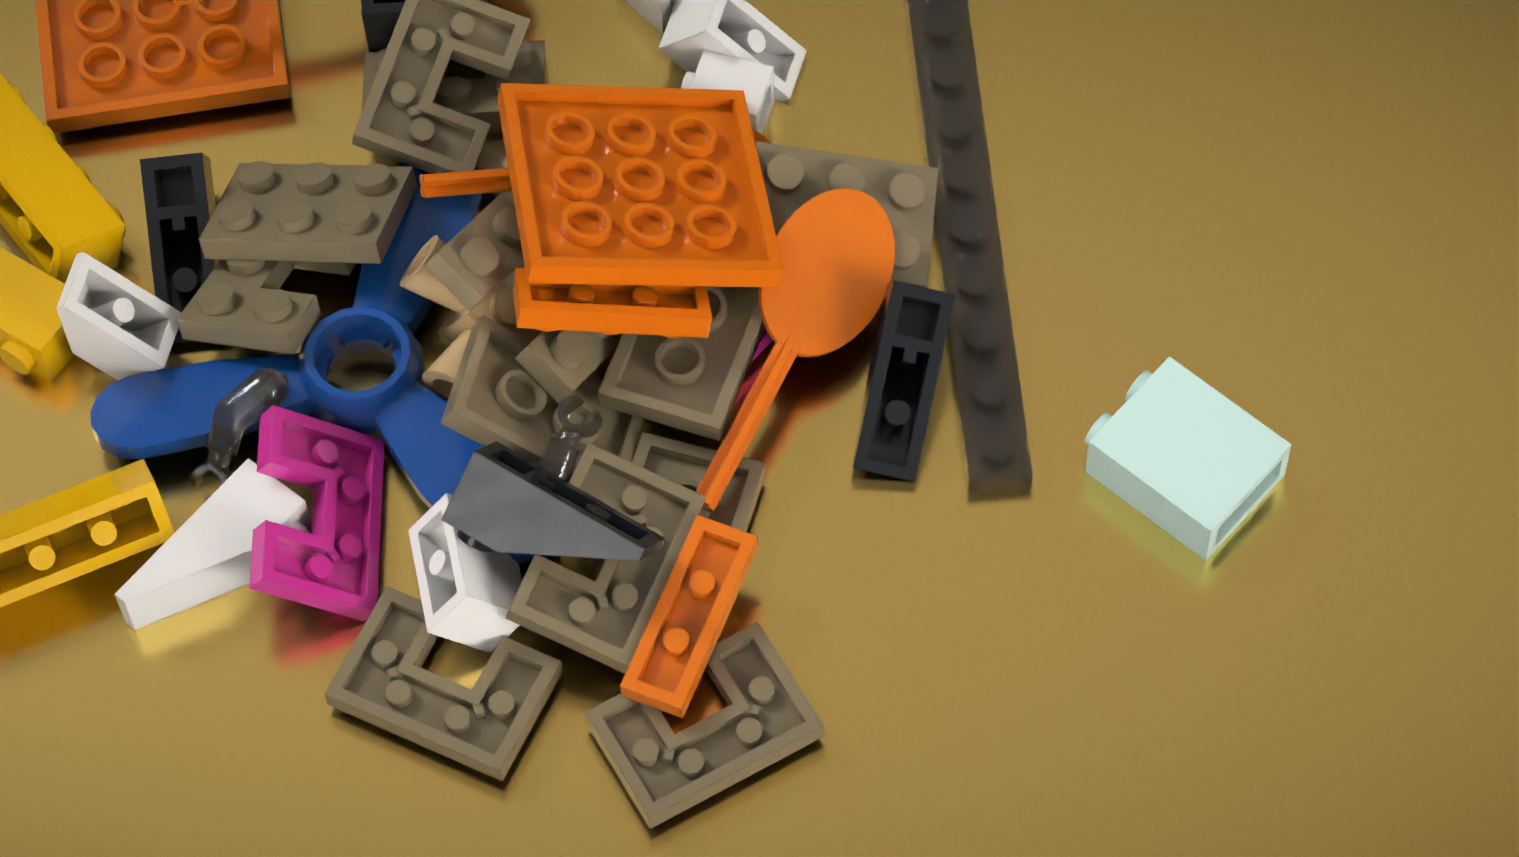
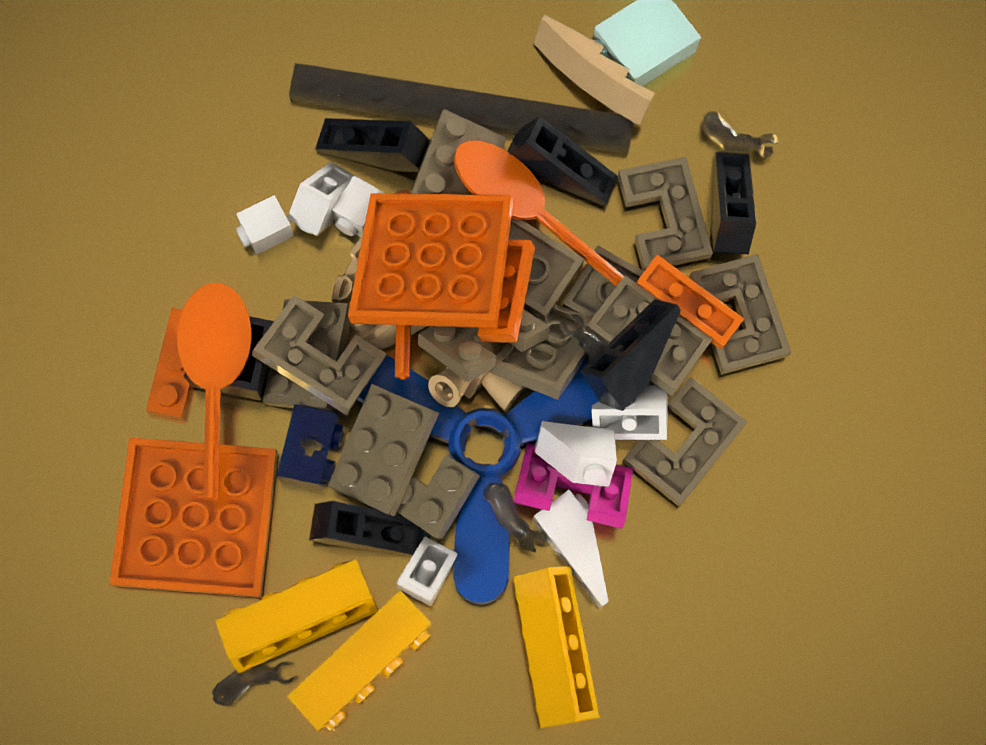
camera: 85 degrees left, 15 degrees up
none -> clear blue brick [277,404,344,491]
none -> black slope [315,118,430,172]
none -> tan slope [533,15,655,125]
none -> white slope [535,421,617,487]
none -> dark tan plate [618,157,713,271]
none -> clear smoke arm [702,111,778,158]
none -> black slope [712,151,757,254]

